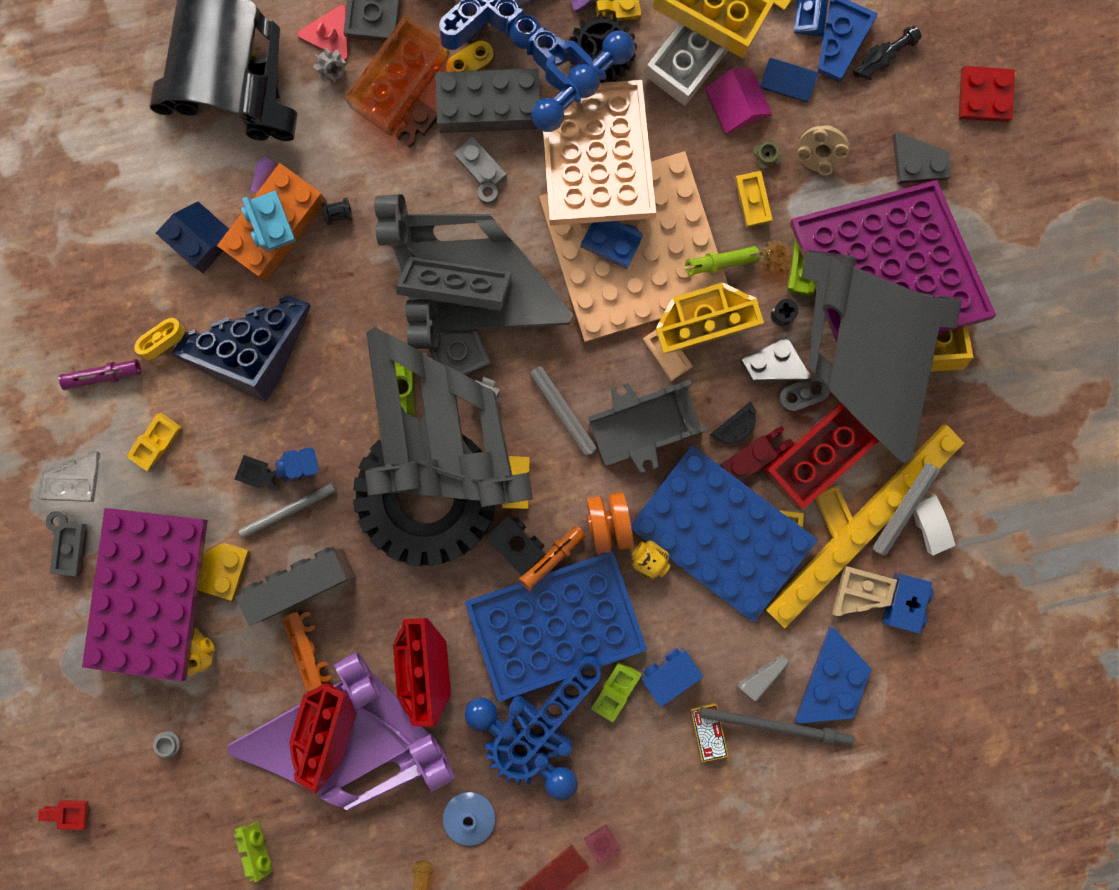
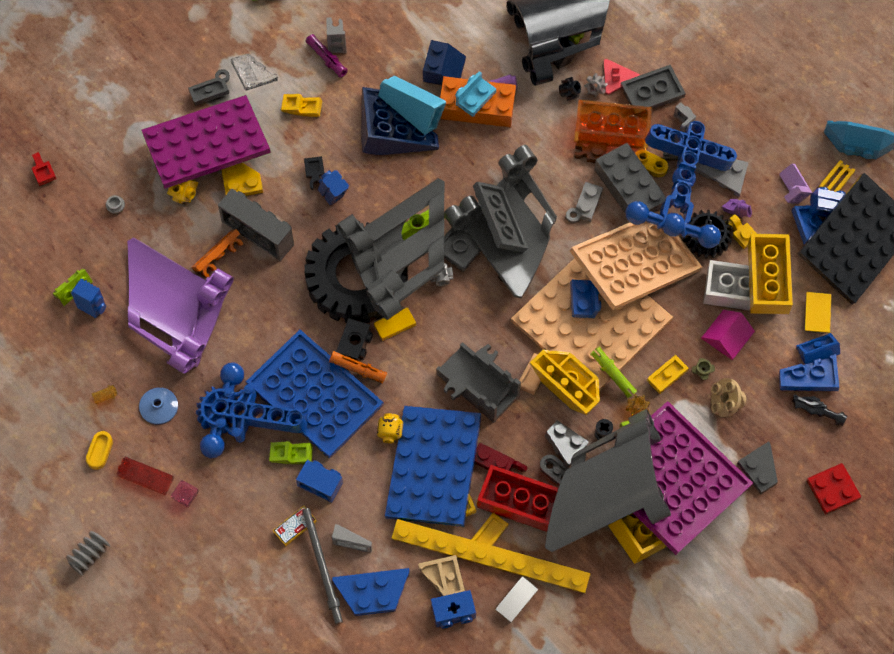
camera: 65 degrees right, 20 degrees down
yellow plate [135,318,185,360] -> none
light grey bar [238,483,337,539] -> none
red wedge [289,683,357,793] -> none
black bush [322,197,353,226] -> none
red wedge [393,618,451,727] -> none
light grey axle [530,366,596,456] -> none
orange wheel [586,492,634,554] -> none
black tile [710,401,756,444] -> none
blue slope [760,58,818,103] -> none
light grey axle [873,463,939,556] -> none
none -> blue brick [71,279,106,318]
none -> light grey hinge [326,17,347,54]
none -> medium azure slope [378,76,446,135]
none -> black gear [559,77,581,101]

